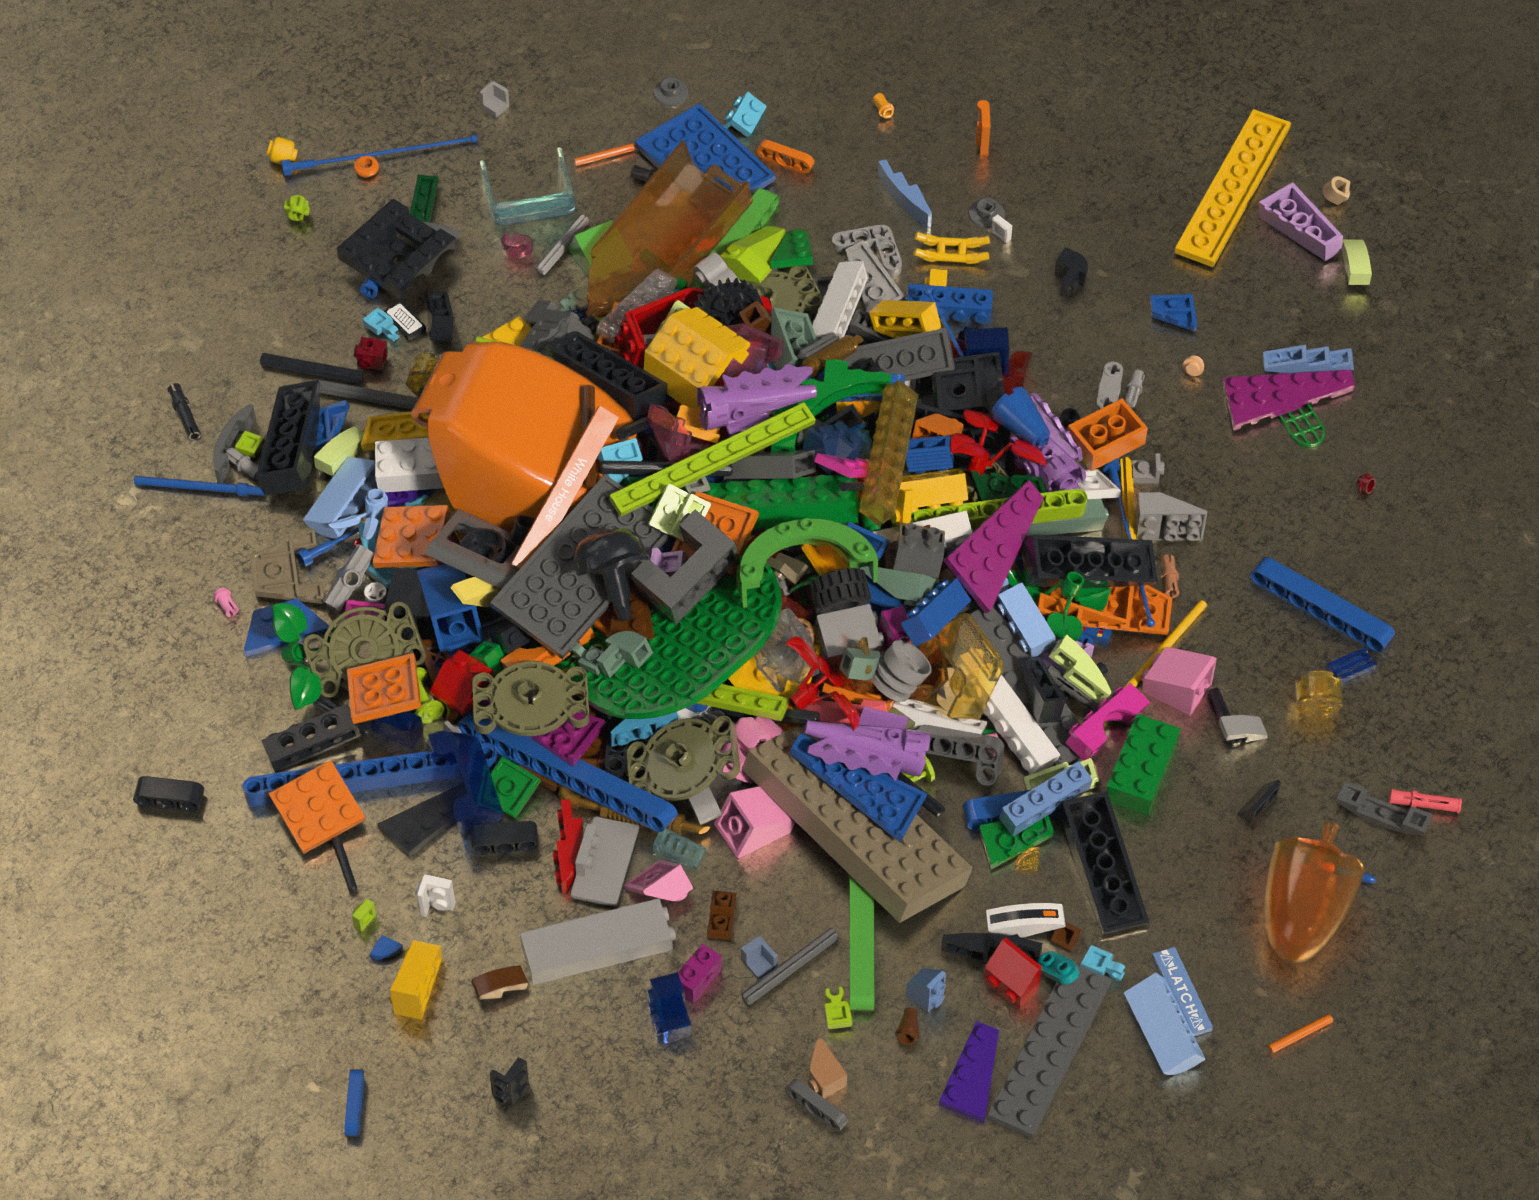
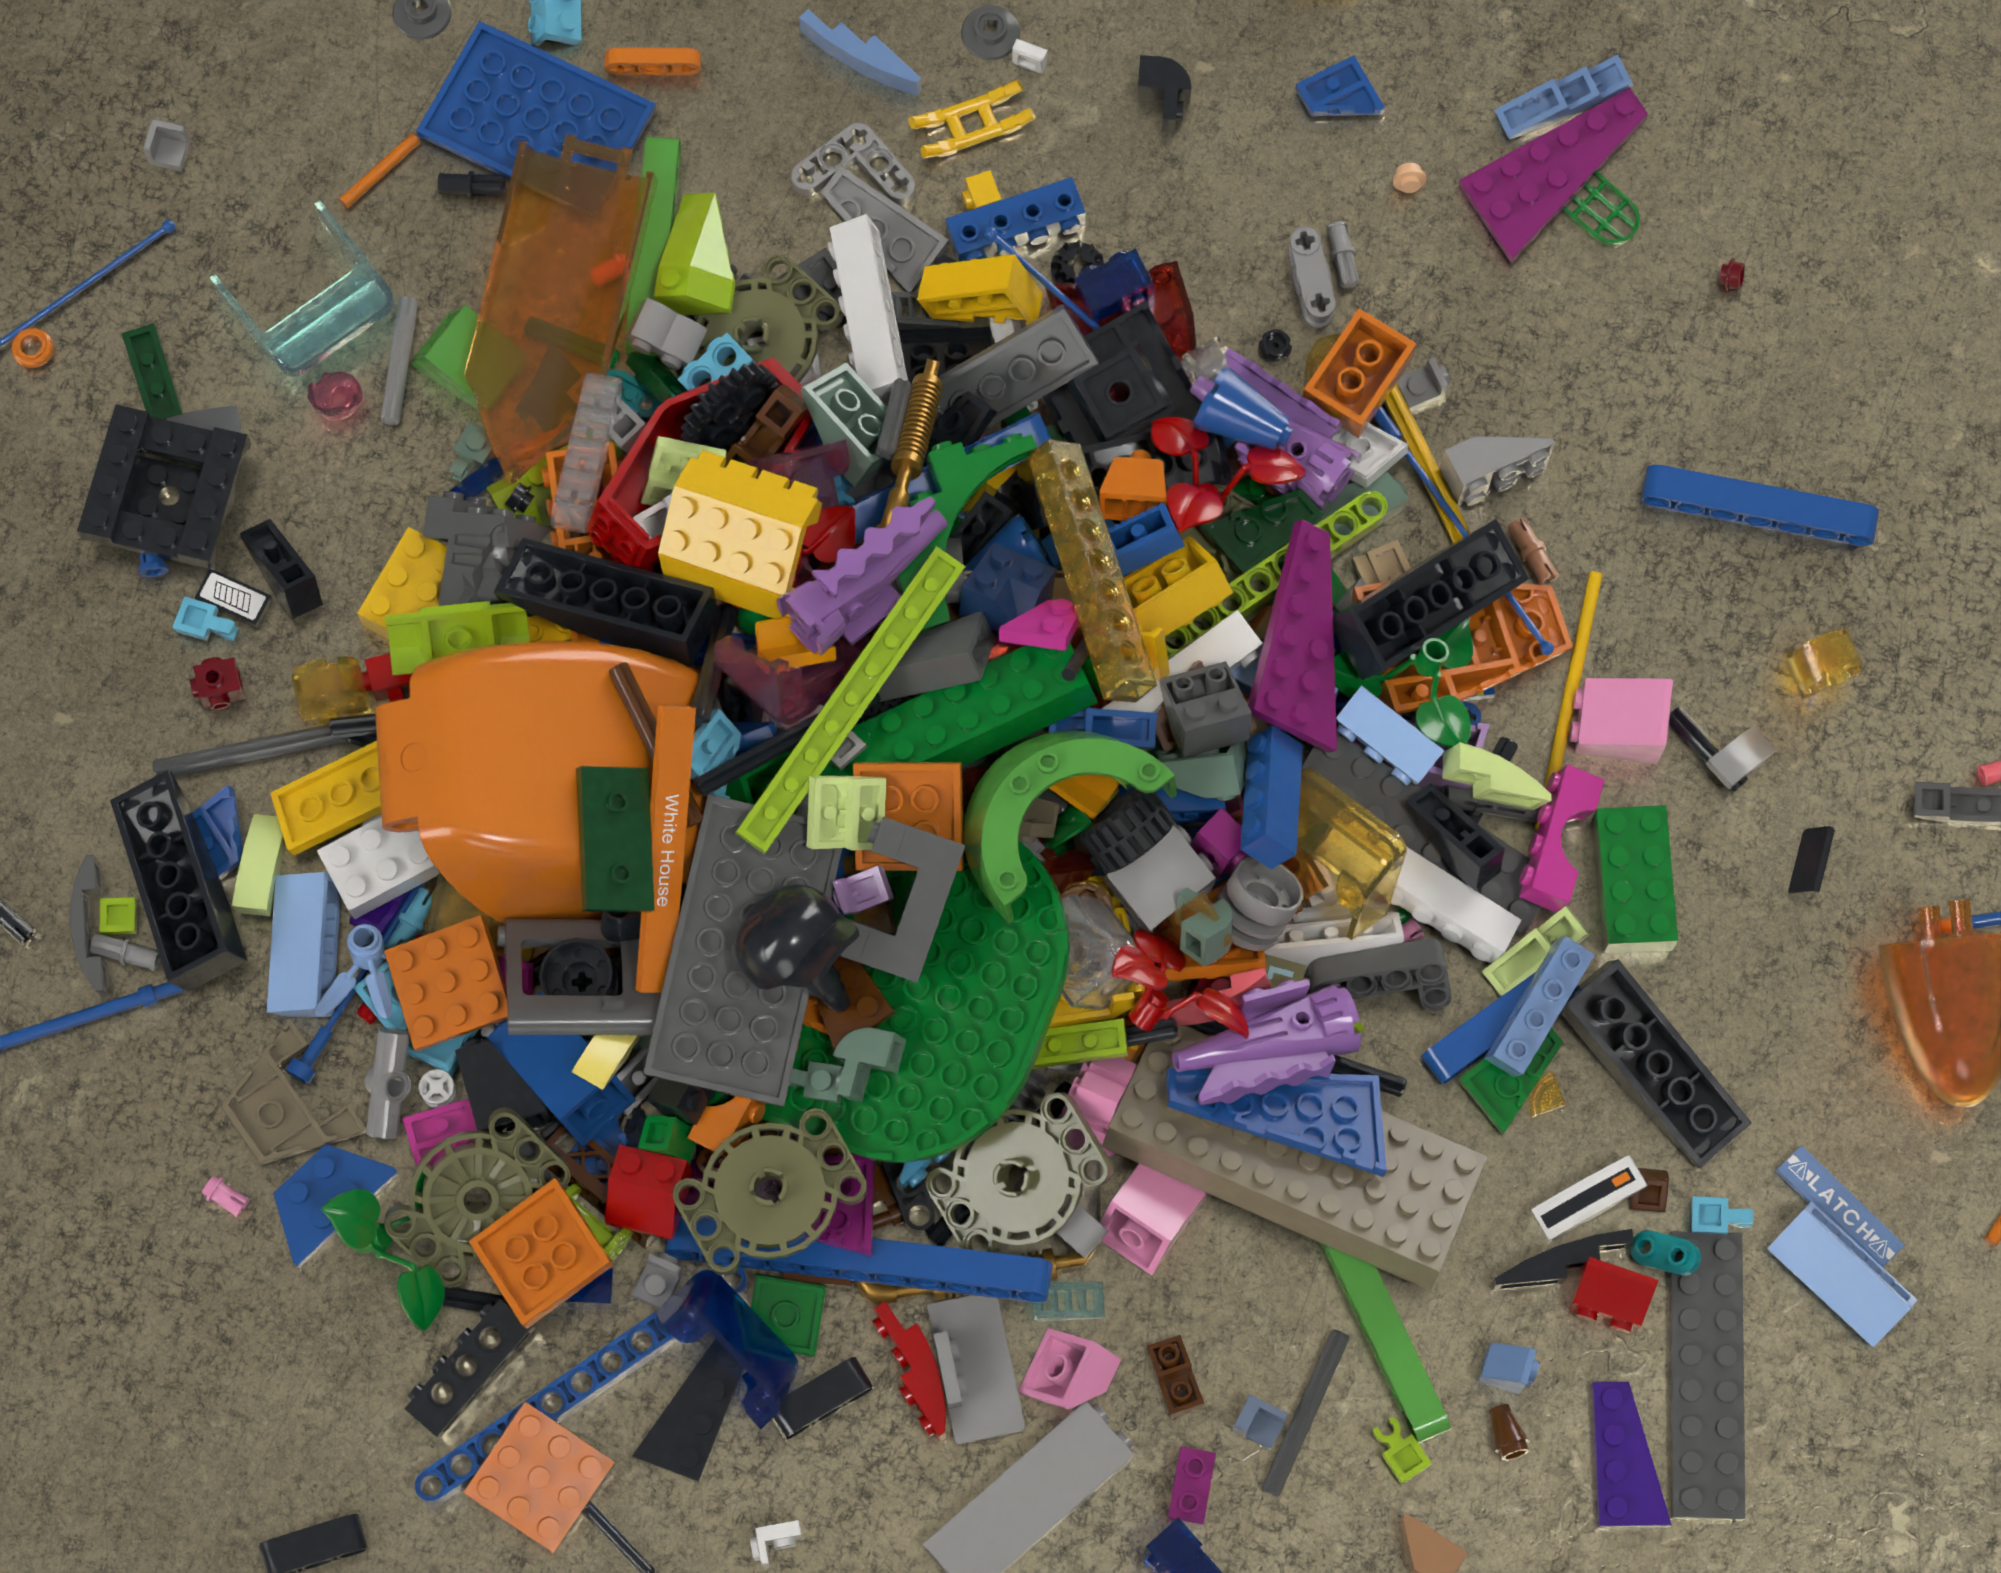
camera: 25 degrees left, 20 degrees up
black axle [260,353,364,384] -> none
green wing [771,229,813,269] -> none
clear blue tile [1326,647,1377,685] -> none
none -> dark green plate [576,766,655,913]

